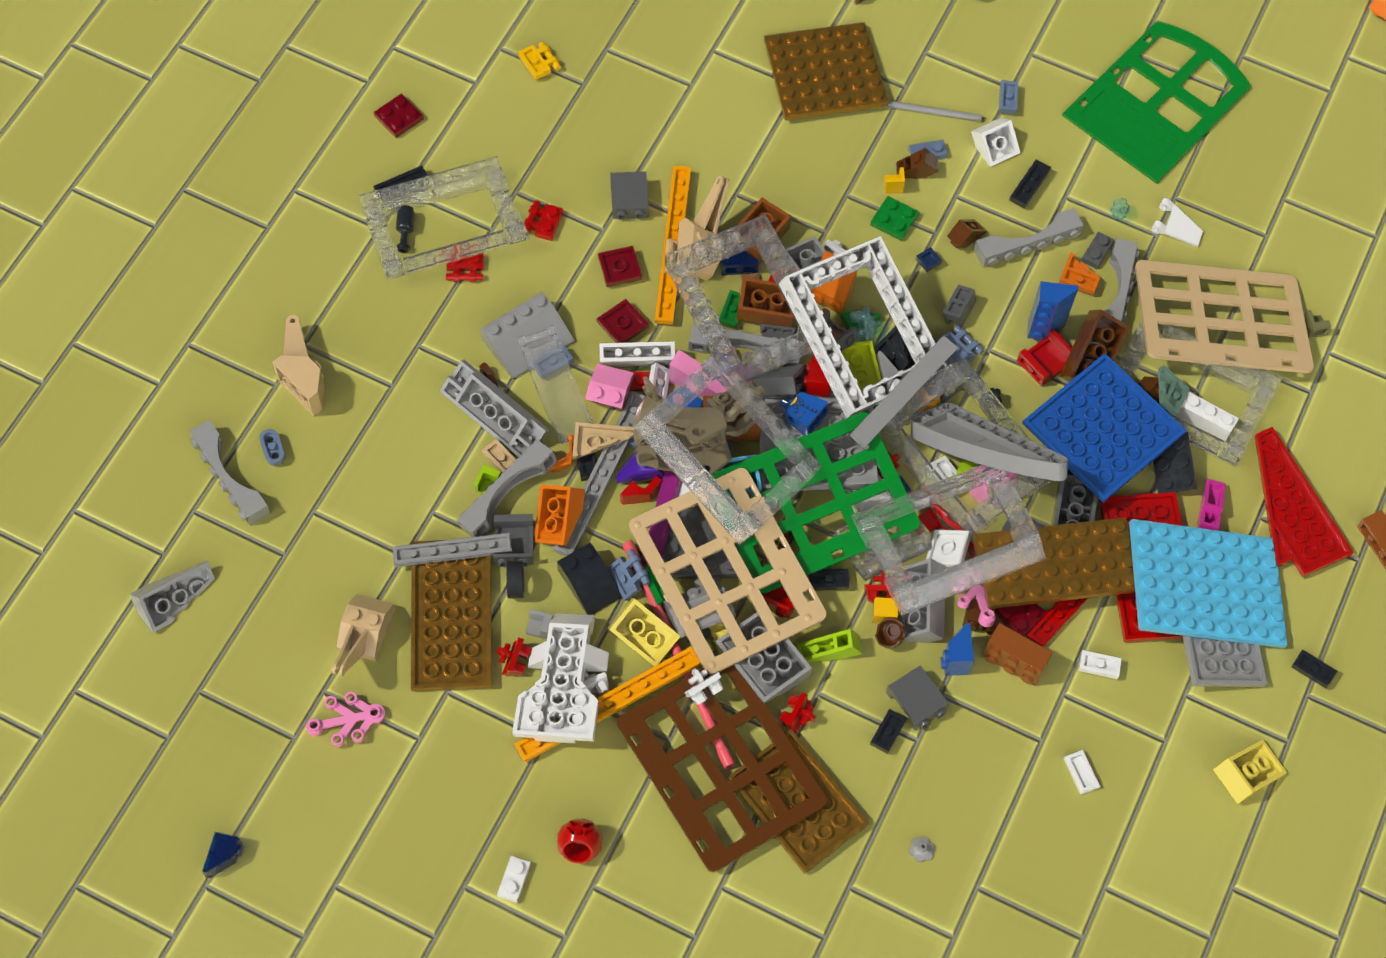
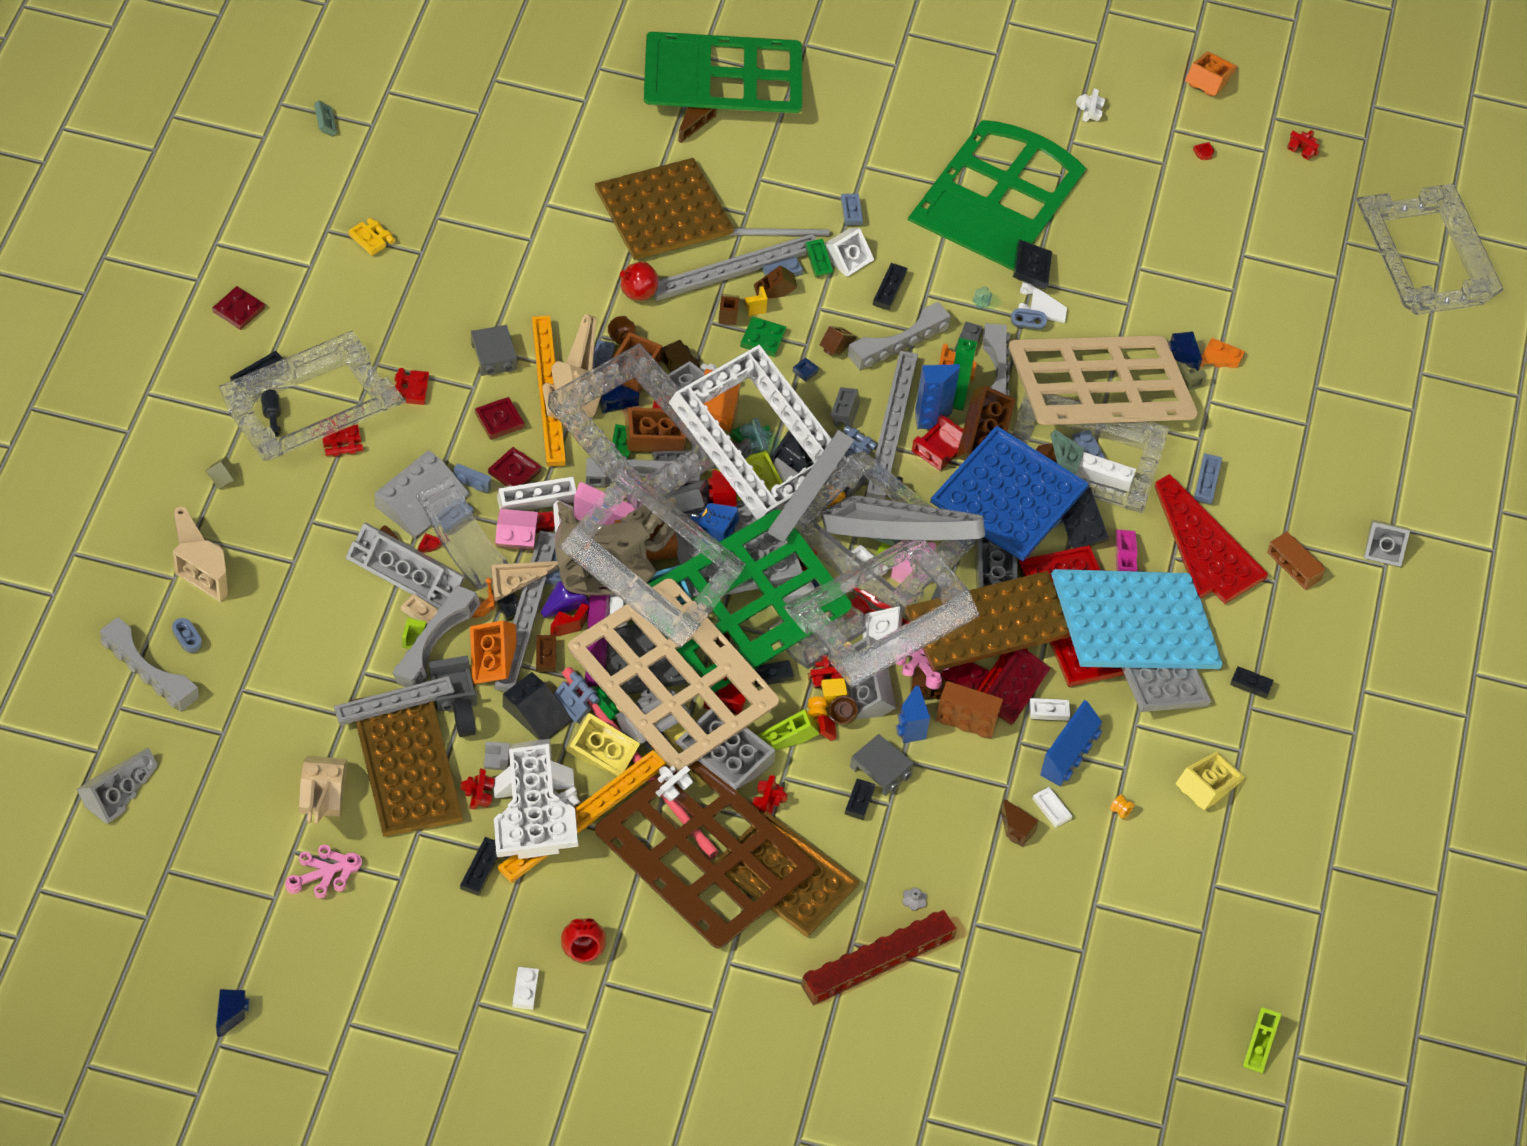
camera: 15 degrees left, 10 degrees down
none -> olive panel [206,456,239,489]
none -> red tile [418,533,443,553]
none -> sand blue plate [454,463,491,493]
none -> black plate [460,837,499,896]
none -> reddish brown plate [536,635,556,672]
none -> sand blue plate [592,340,615,375]
none -> reddish brown hair [608,316,637,345]
none -> red piece [620,261,659,302]
none -> light grey plate [654,234,817,301]
none -> dark brown slope [661,340,700,372]
none -> reddish brown slope [718,294,740,326]
none -> clear red brick [801,910,957,1006]
none -> green plate [805,238,833,278]
none -> light orange wheel [808,696,827,723]
none -> red tile [818,714,837,741]
none -> light grey plate [866,350,918,500]
none -> green slope [952,338,977,411]
none -> dark red plate [986,649,1050,725]
none -> reddish brown slope [1001,799,1038,847]
none -> sand blue plate [1011,308,1047,330]
none -> black plate [1013,239,1052,289]
none -> blue slope [1040,700,1102,787]
none -> sand blue plate [1072,430,1105,459]
none -> white hips [1076,88,1105,122]
none -> light orange wheel [1110,794,1135,819]
none -> clear blue slope [1168,331,1202,371]
none -> red tile [1193,142,1214,160]
none -> sand blue plate [1194,453,1222,505]
none -> orange wing [1198,338,1245,368]

